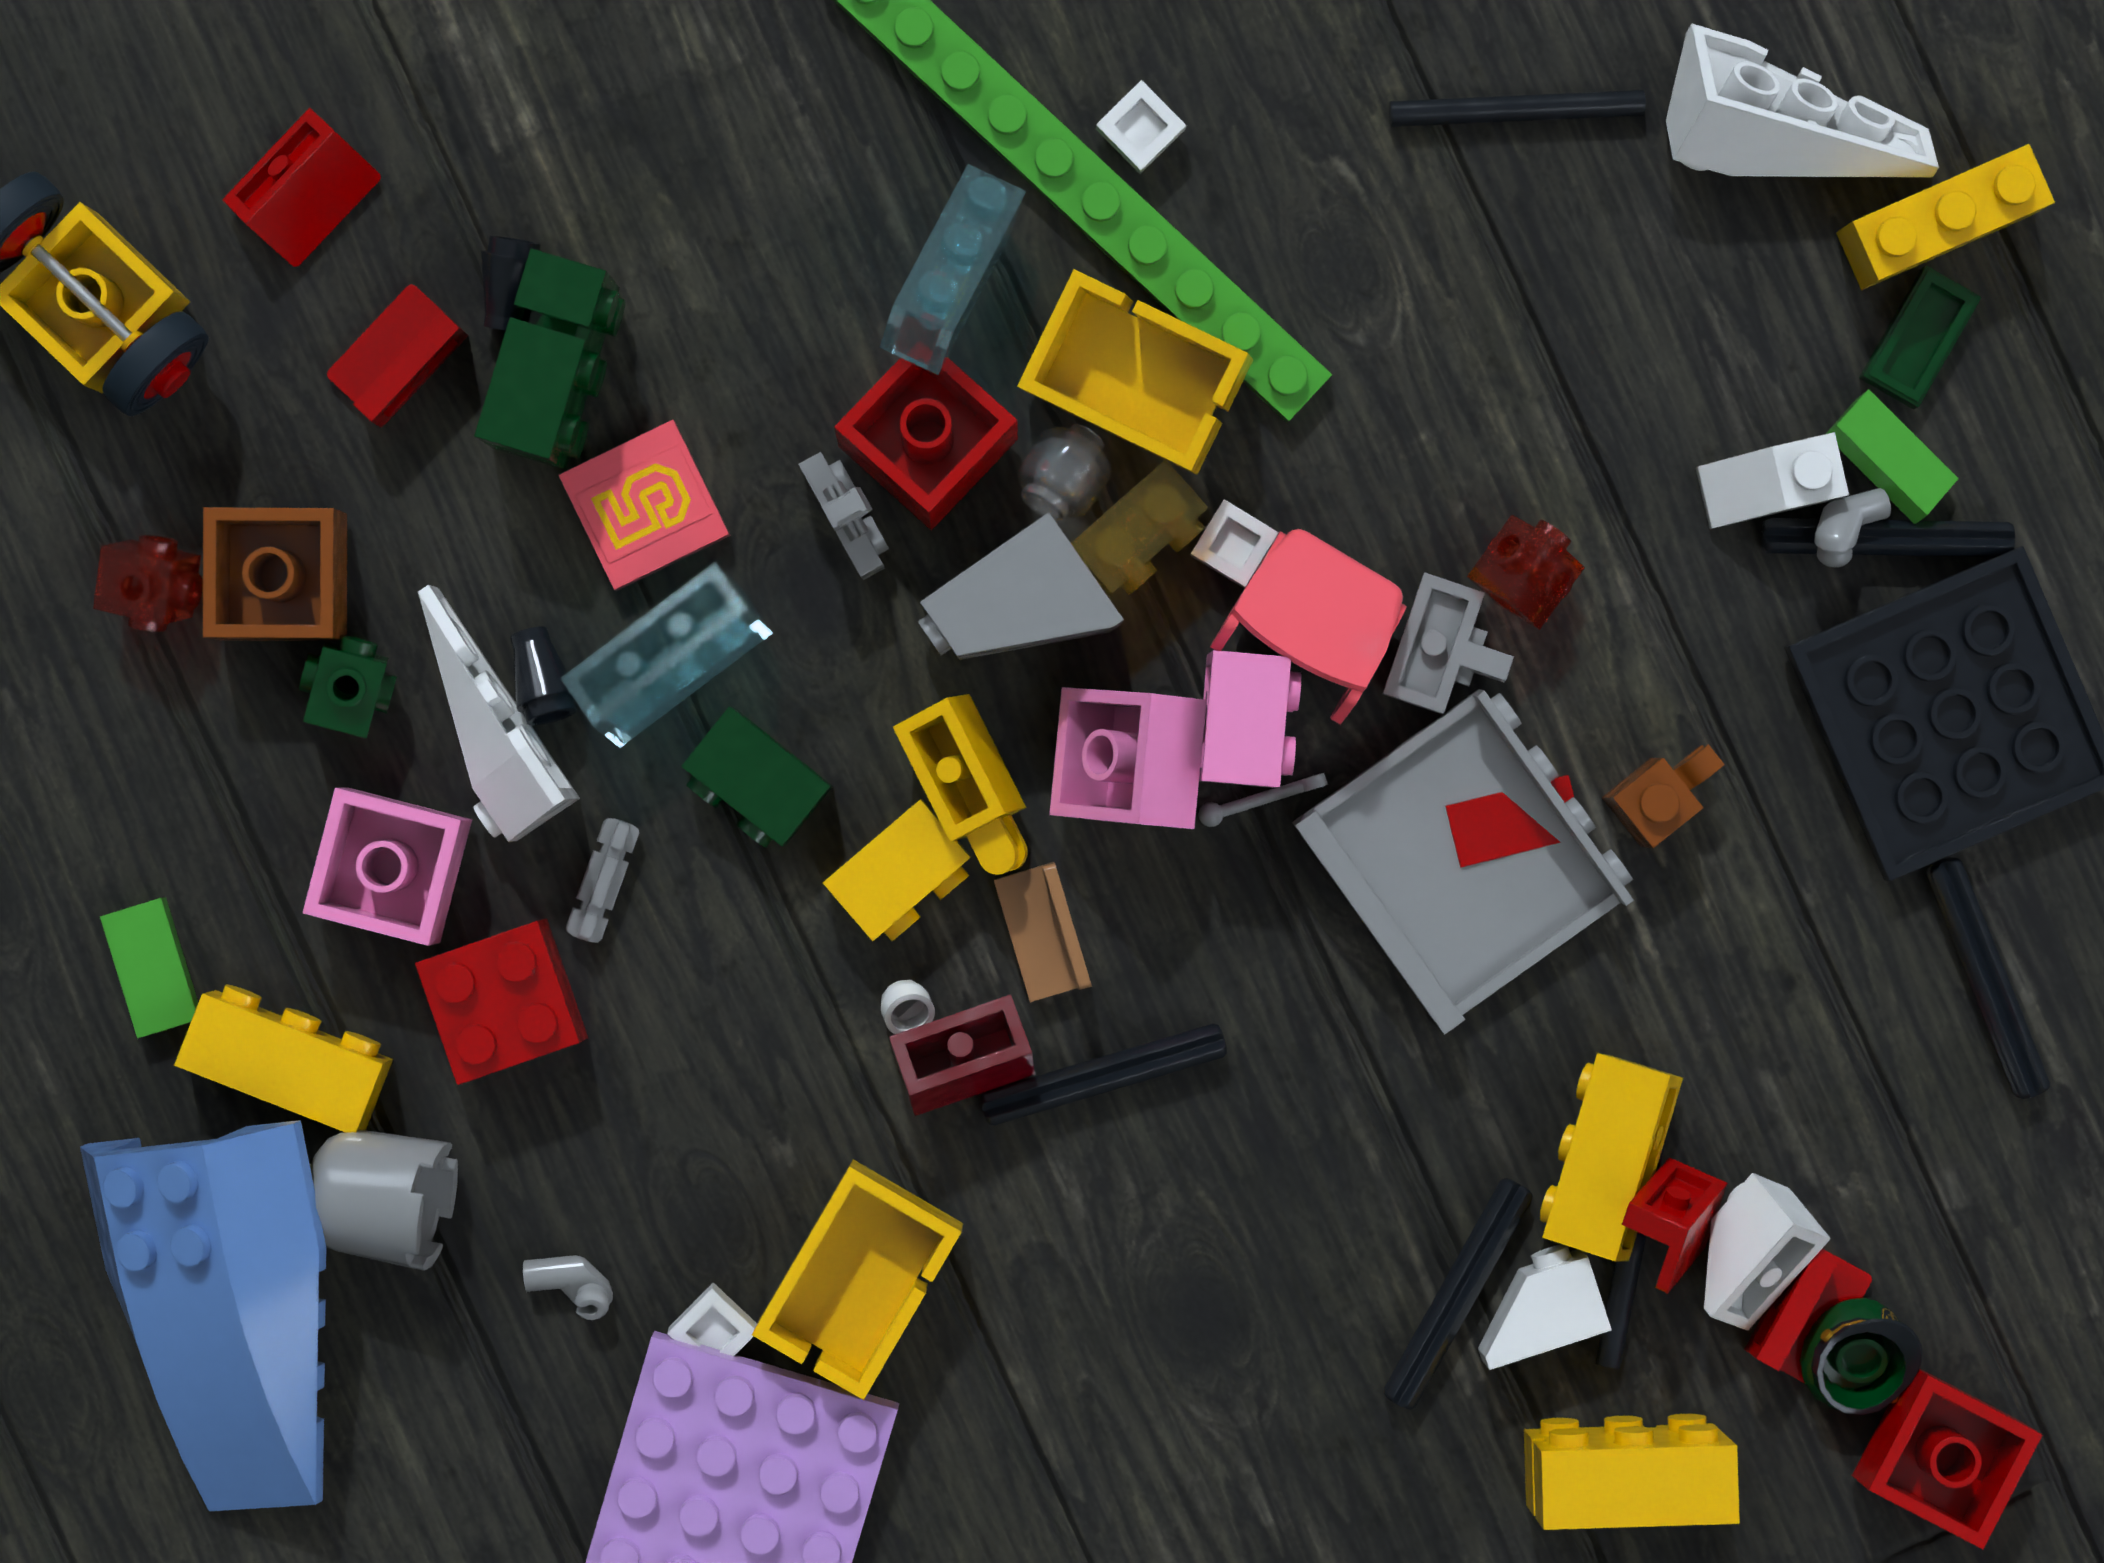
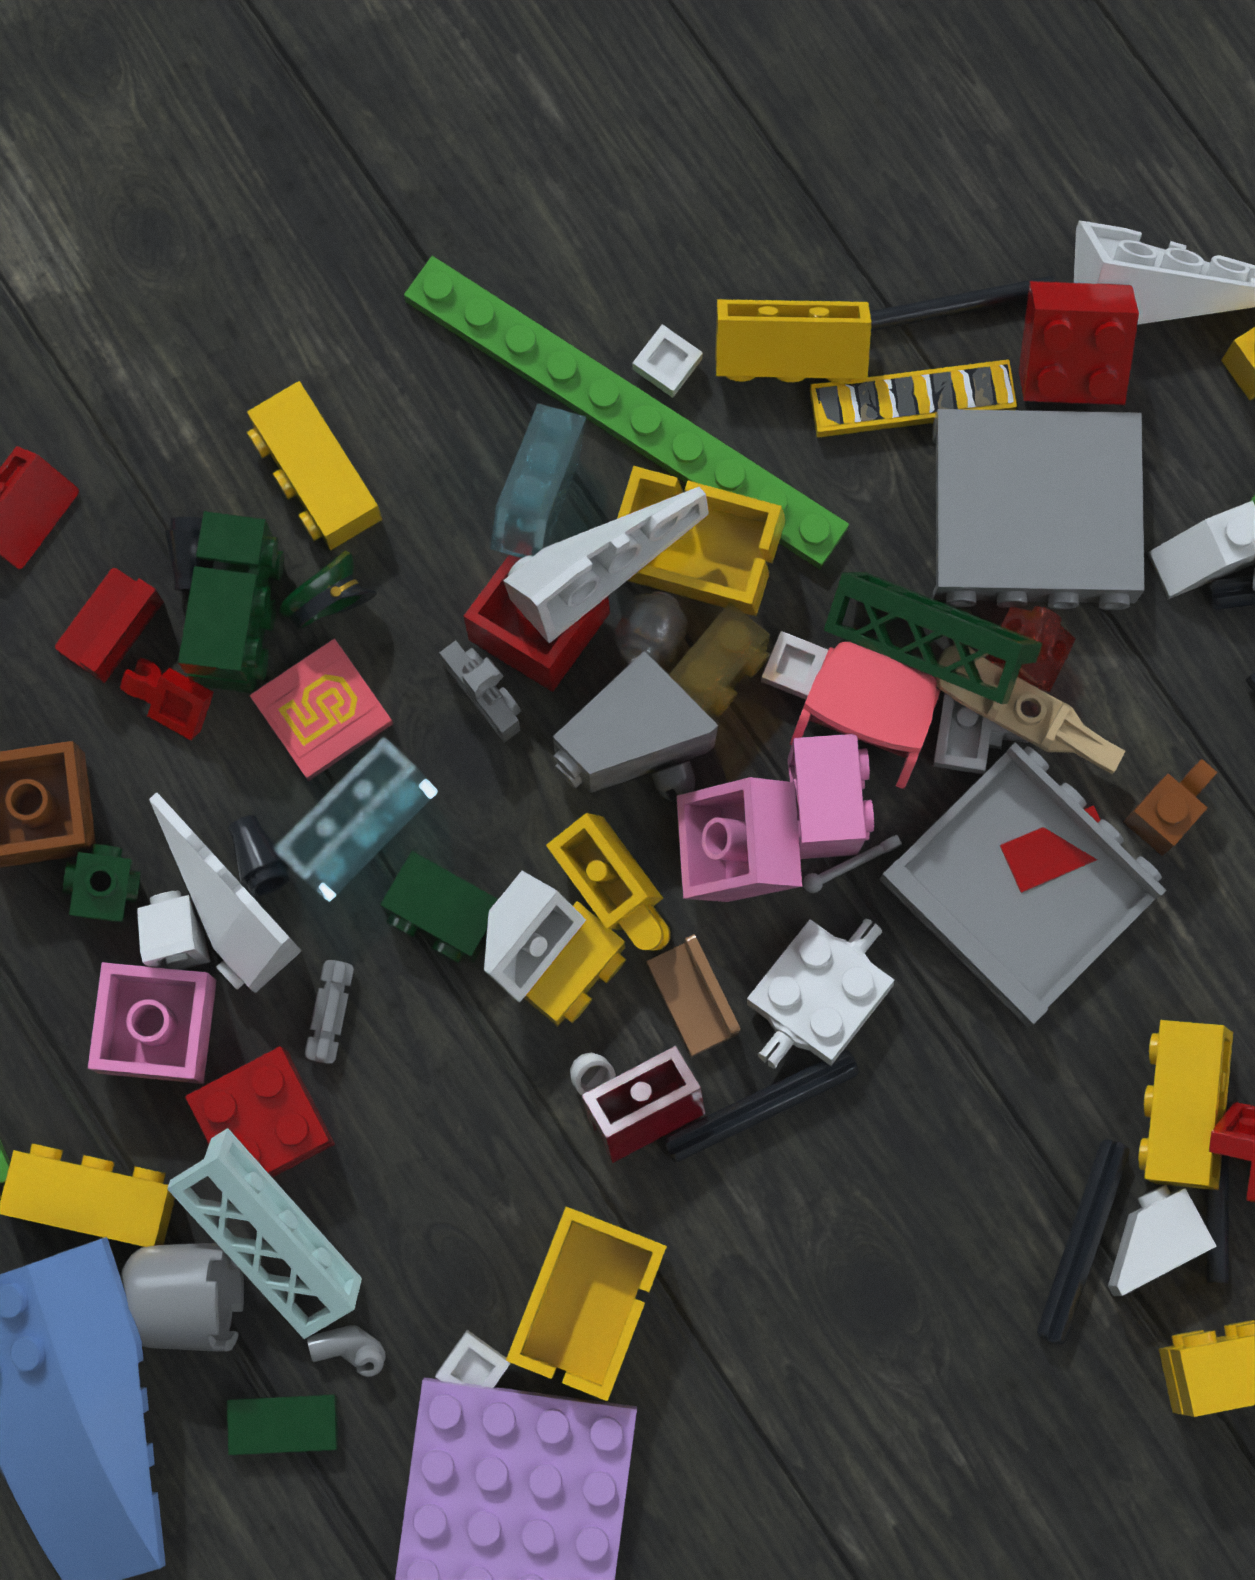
camera: 10 degrees left, 10 degrees down
none -> red plate [120,658,214,740]
none -> white slope [137,891,211,970]
none -> light aqua fence [167,1128,362,1339]
none -> dark green tile [227,1394,338,1455]
none -> yellow brick [246,381,382,551]
none -> piece [278,550,377,630]
none -> white slope [484,871,586,1003]
none -> white wedge [503,487,709,643]
none -> dark grey hinge [651,761,696,802]
none -> yellow brick [715,299,871,383]
none -> white plate [747,919,894,1068]
none -> tile [810,359,1017,438]
none -> dark green fence [824,572,1043,704]
none -> light grey panel [932,409,1144,610]
none -> tan piece [935,645,1126,774]
none -> red brick [1019,281,1139,405]

